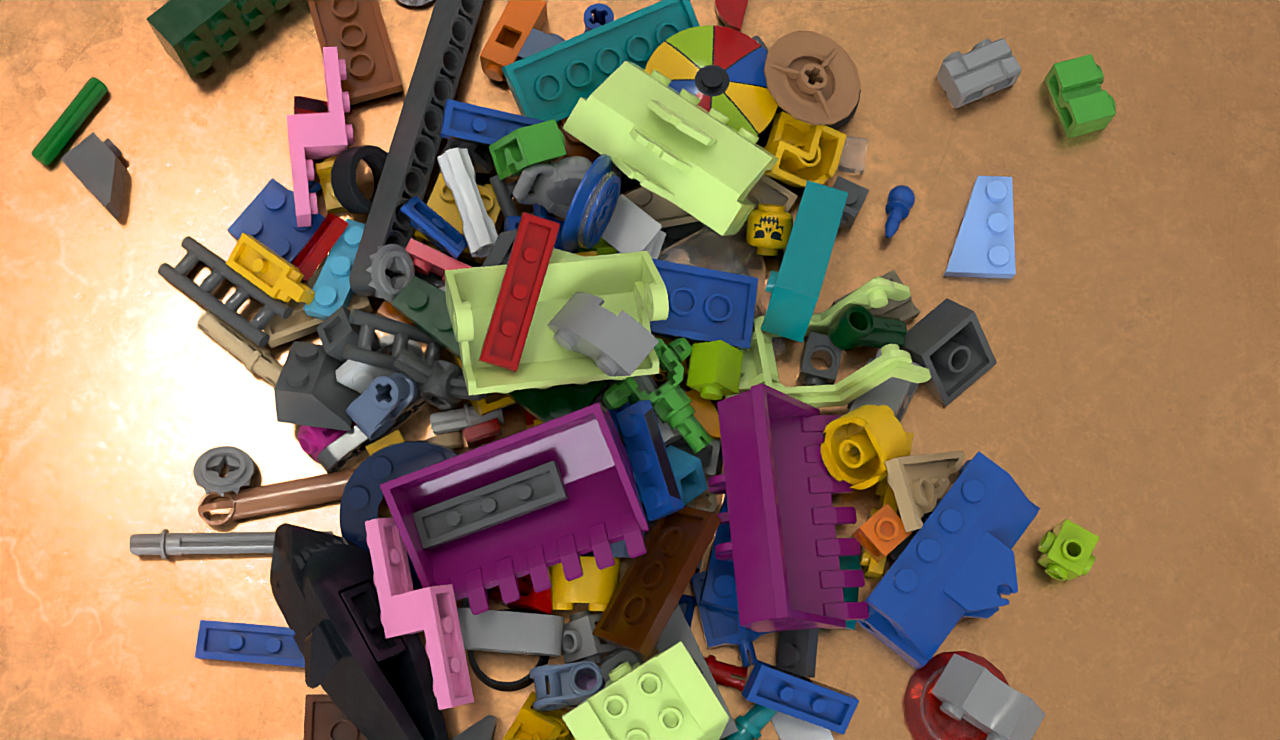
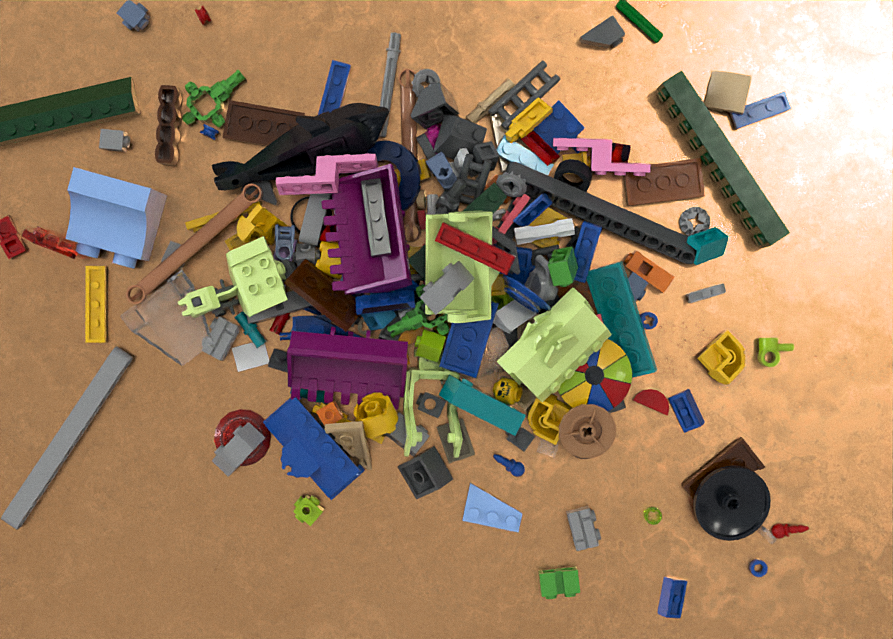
camera: 105 degrees right, 15 degrees up
blue plate [741,660,859,735] -> none
dark green piece [829,305,907,351] -> none
none -> dark grey slope [411,82,460,129]

